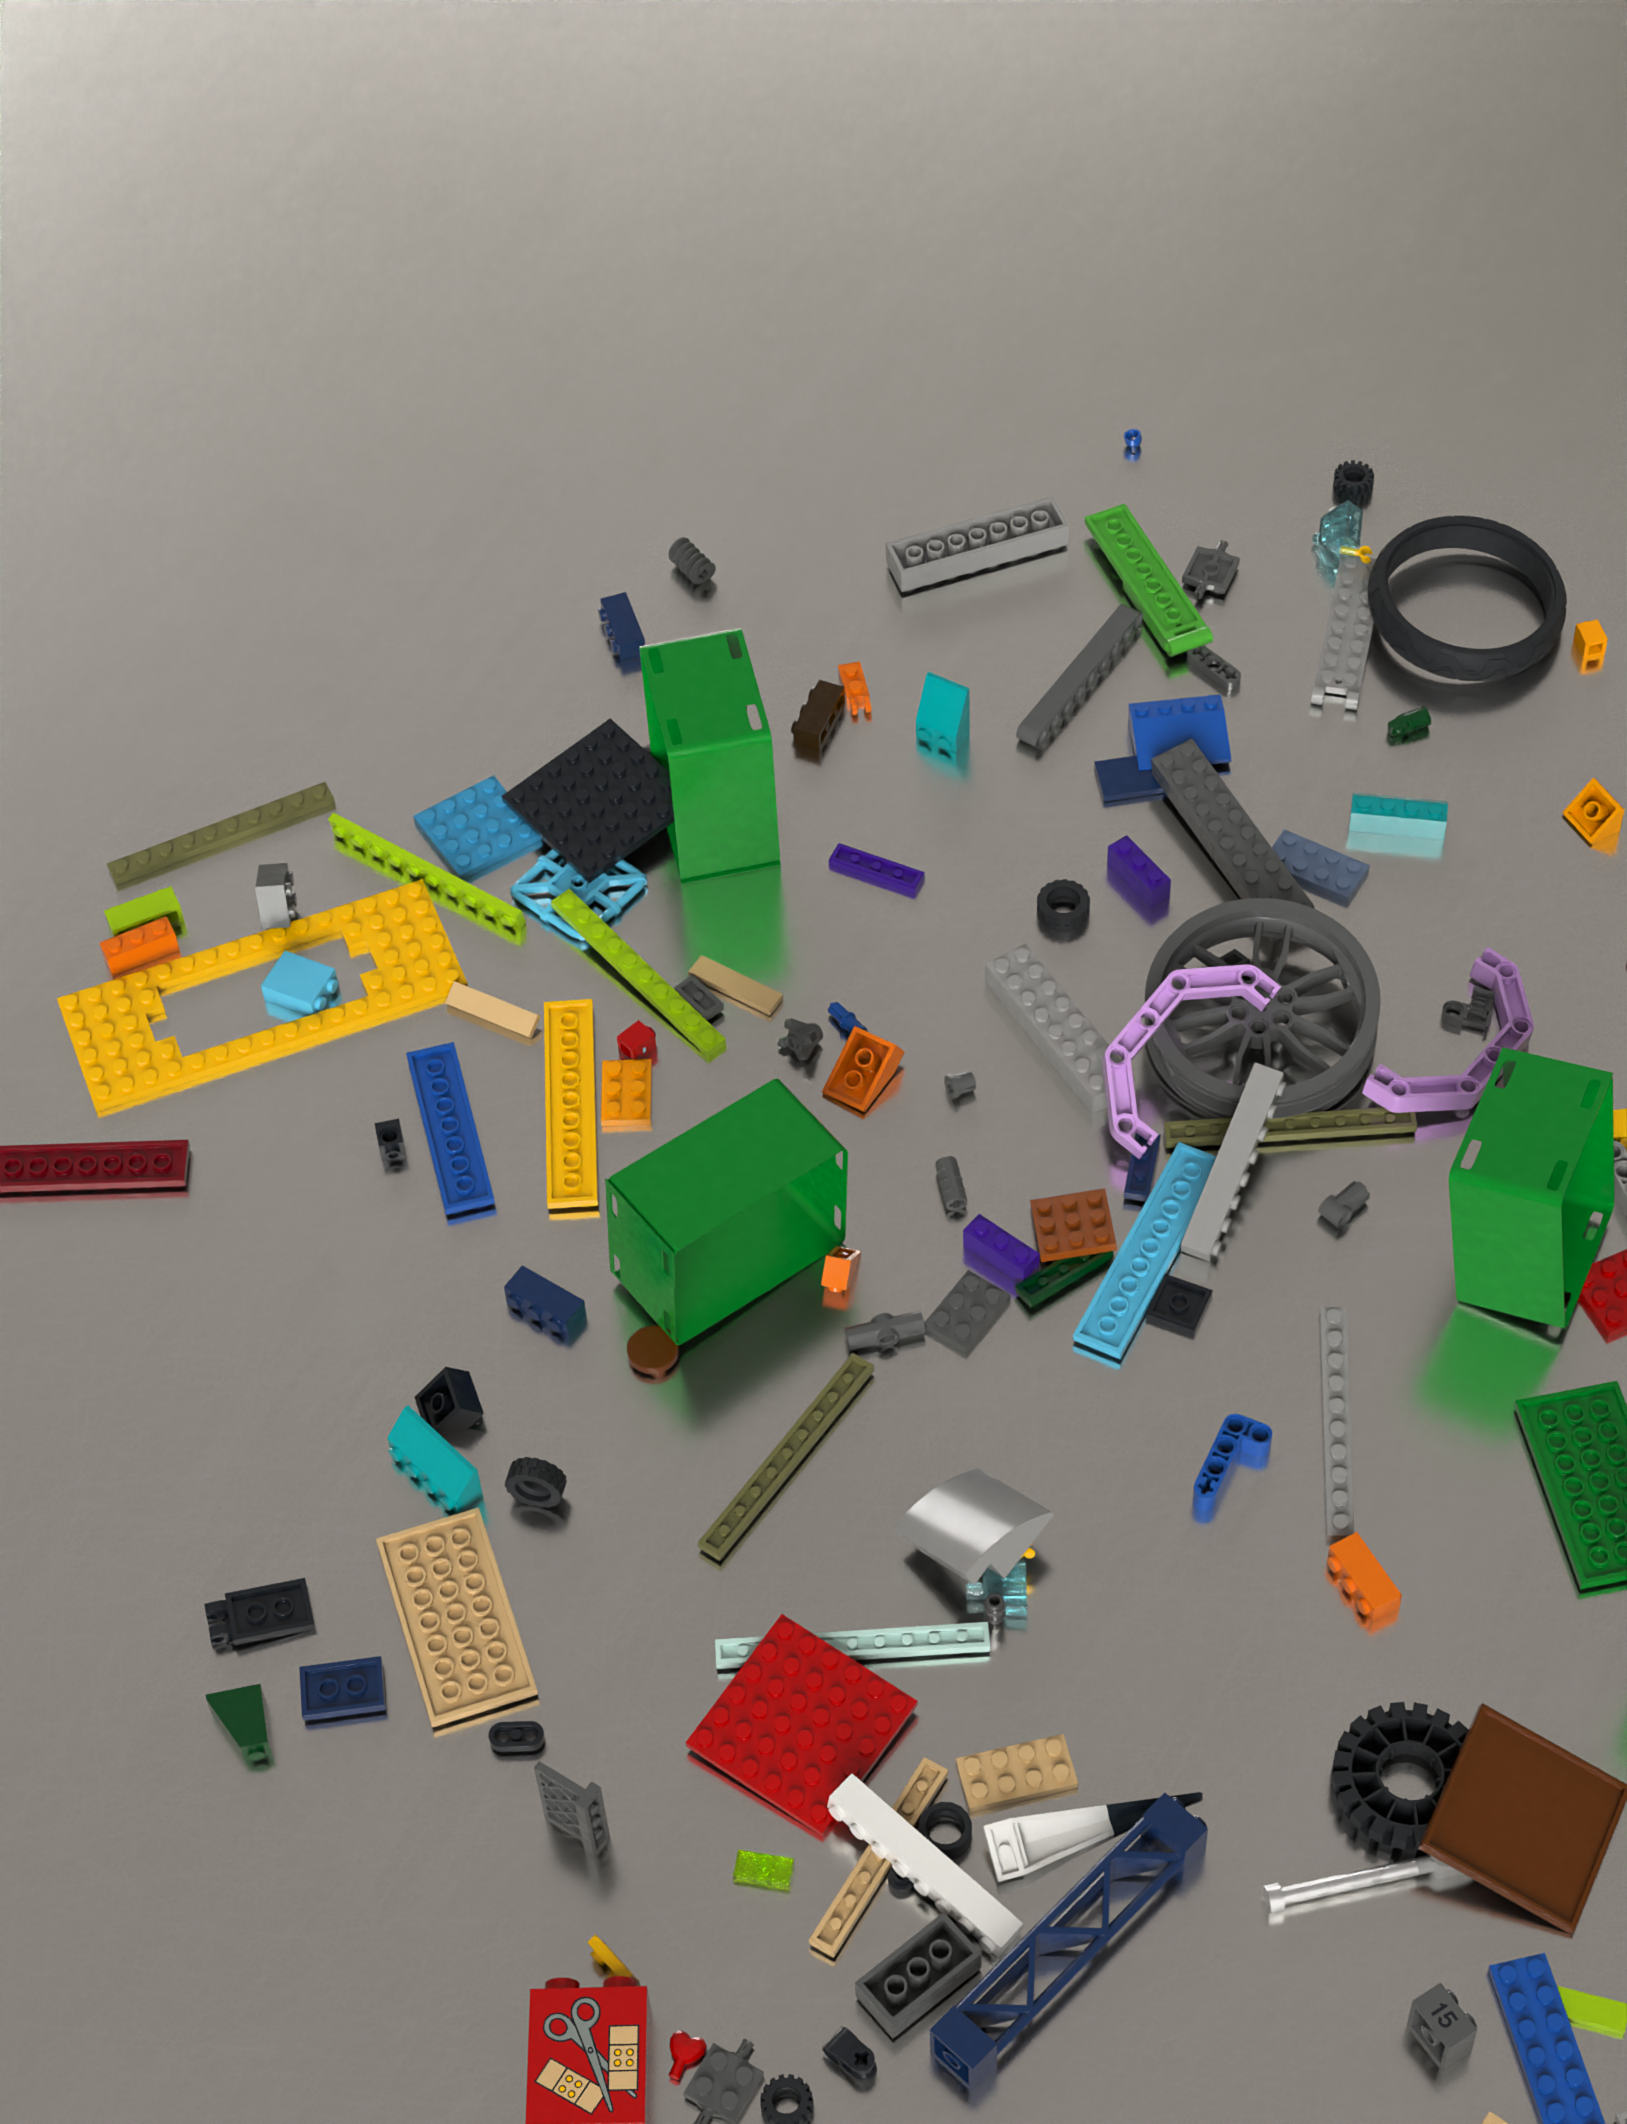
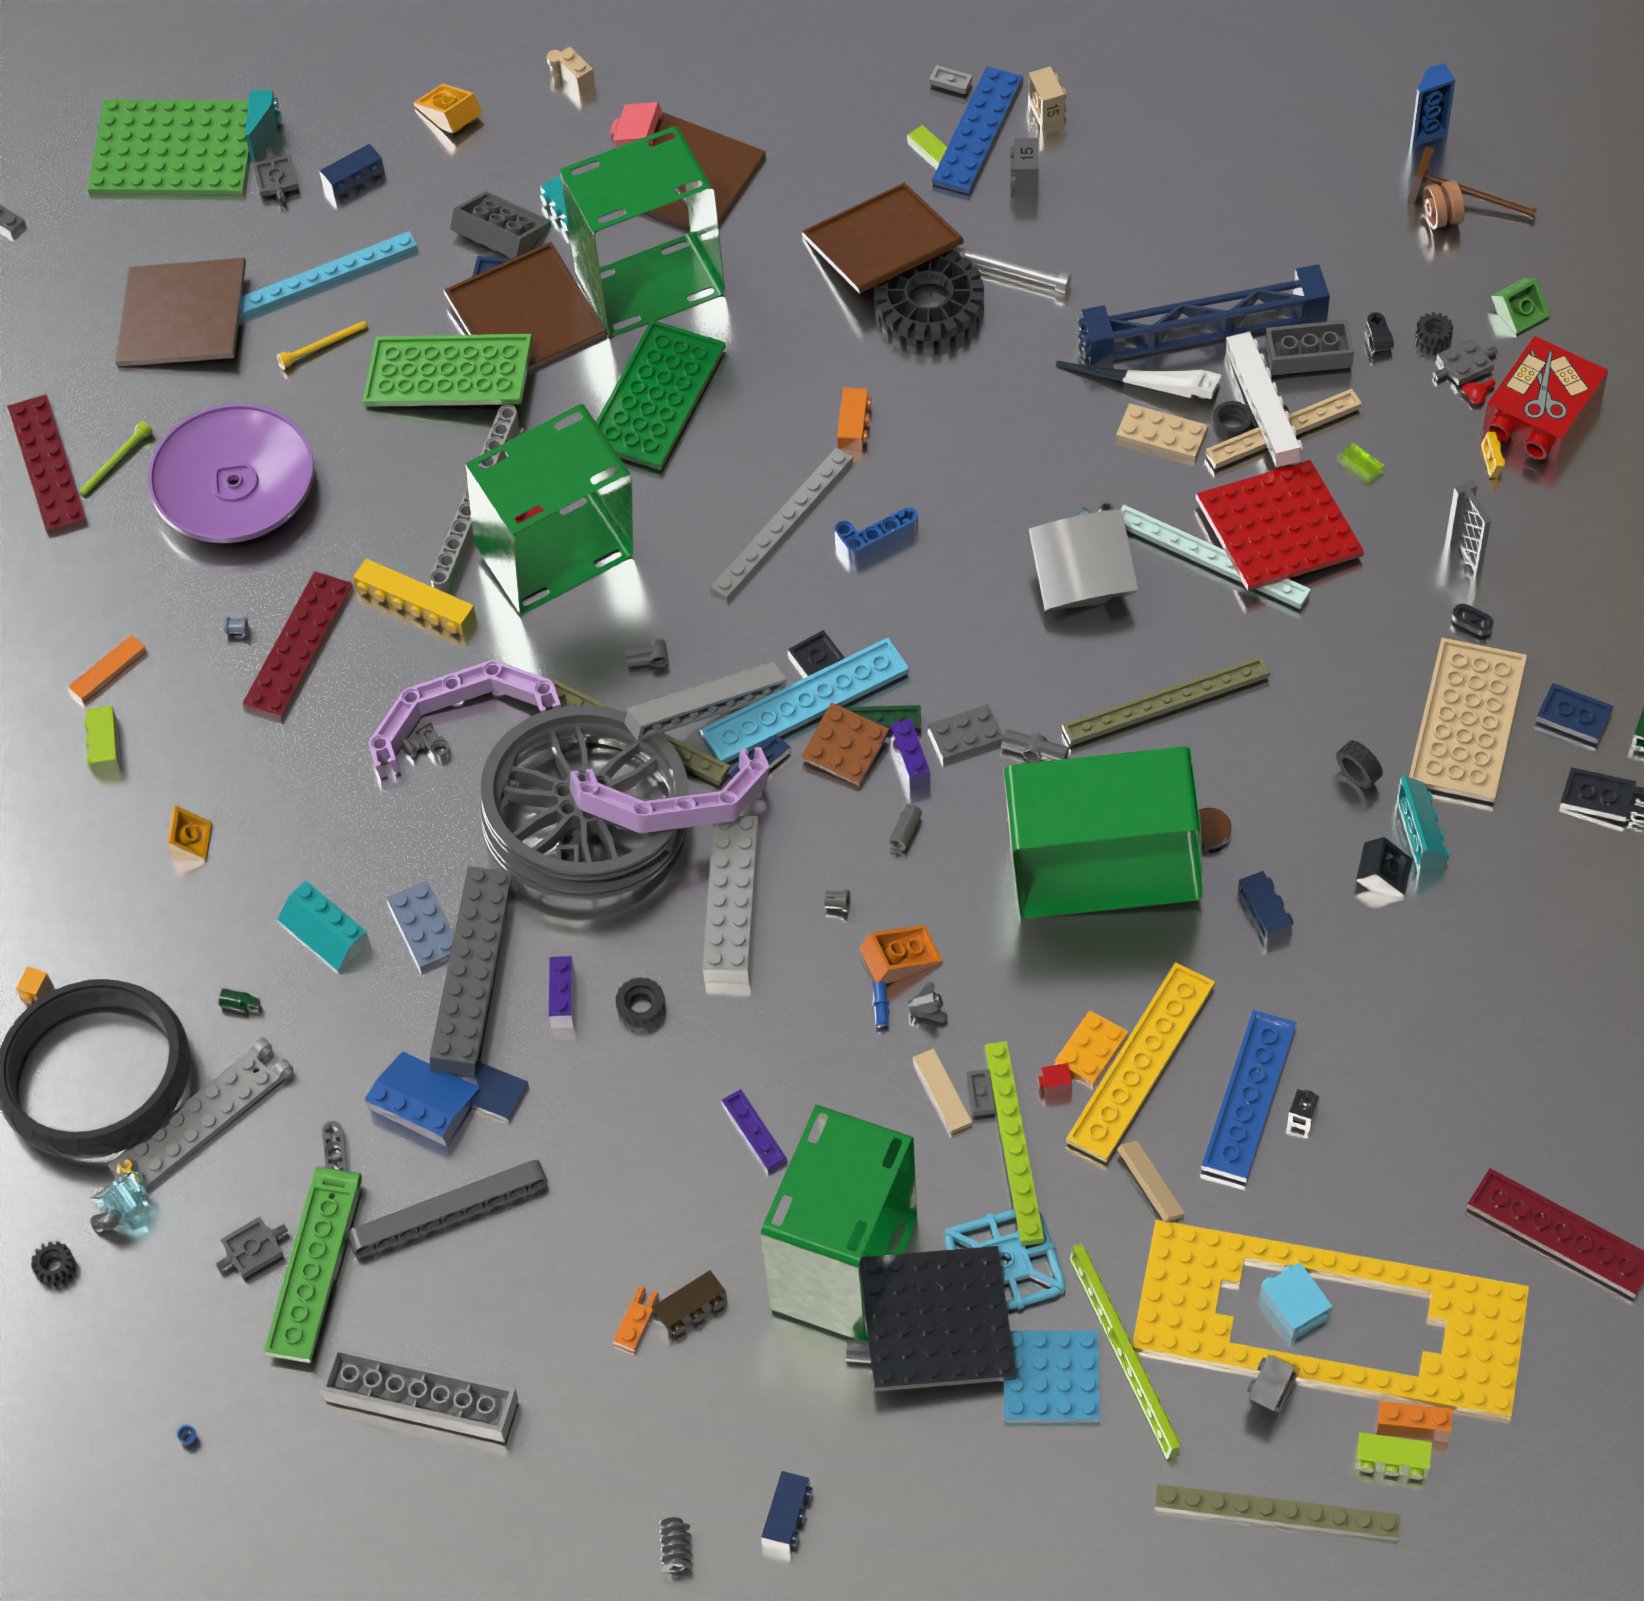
camera: 145 degrees left, 5 degrees up
teal slope [916,672,970,753] -> none

